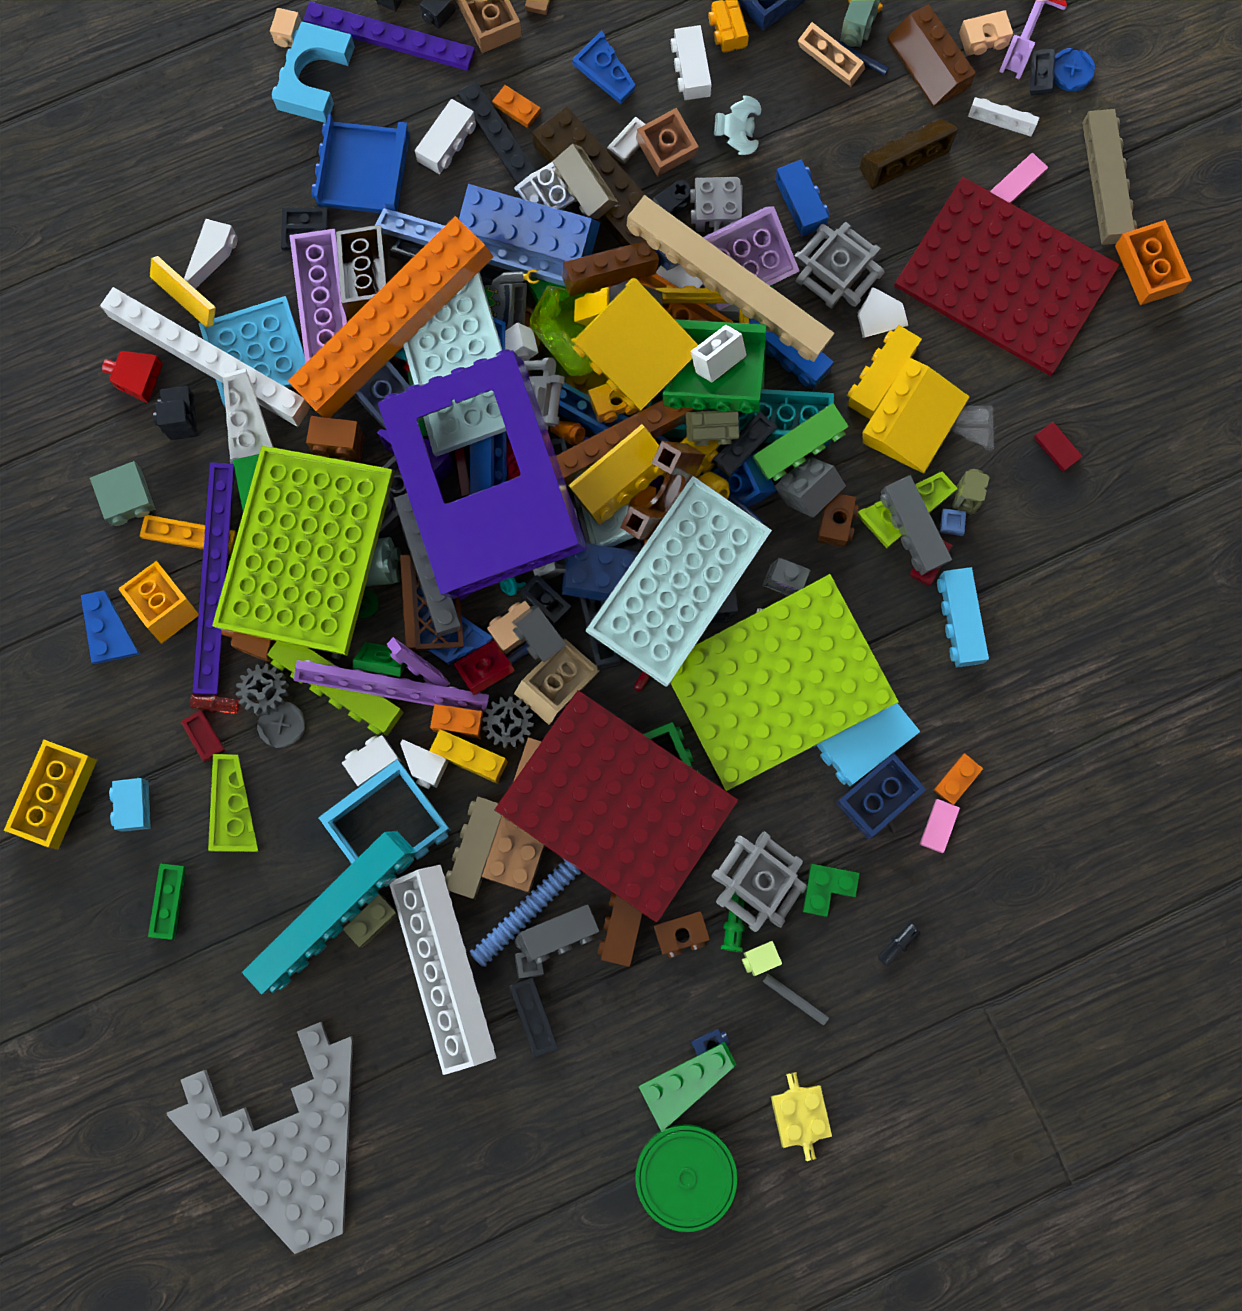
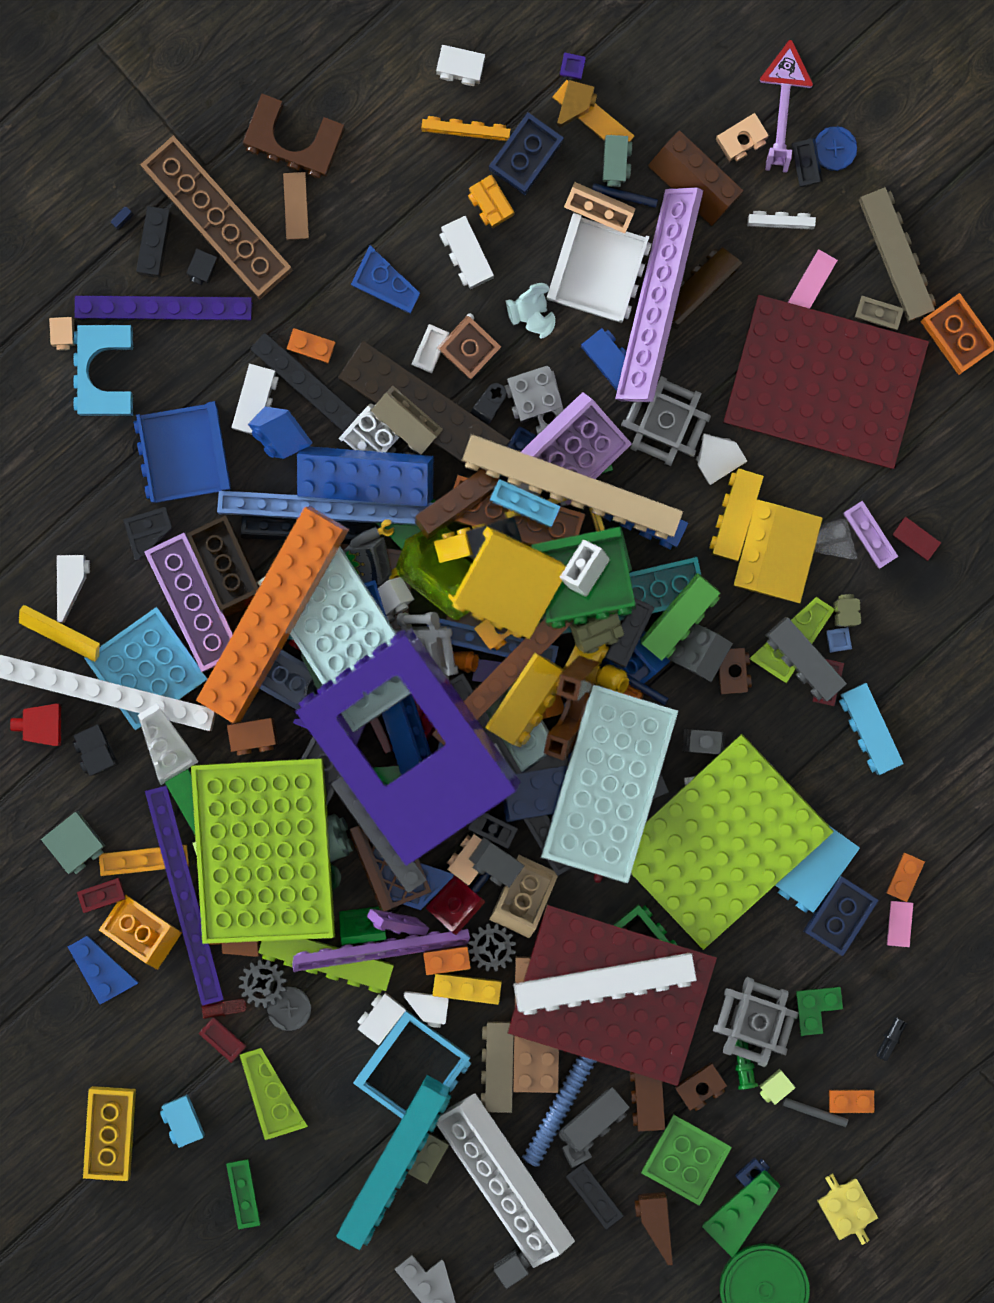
camera: 15 degrees left, 10 degrees up
none -> dark red plate [77,878,126,913]
none -> blue slope [248,406,312,459]
none -> medium azure plate [490,479,561,528]
none -> dark grey brick [494,1249,530,1289]
none -> white brick [514,953,696,1015]
none -> white panel [547,213,652,323]
none -> lavender plate [615,188,703,402]
none -> reddish brown slope [634,1192,673,1265]
none -> bright green plate [641,1114,732,1206]
none -> orange plate [829,1090,874,1113]
none -> lavender plate [843,501,898,569]
none -> dark tan plate [854,296,904,331]

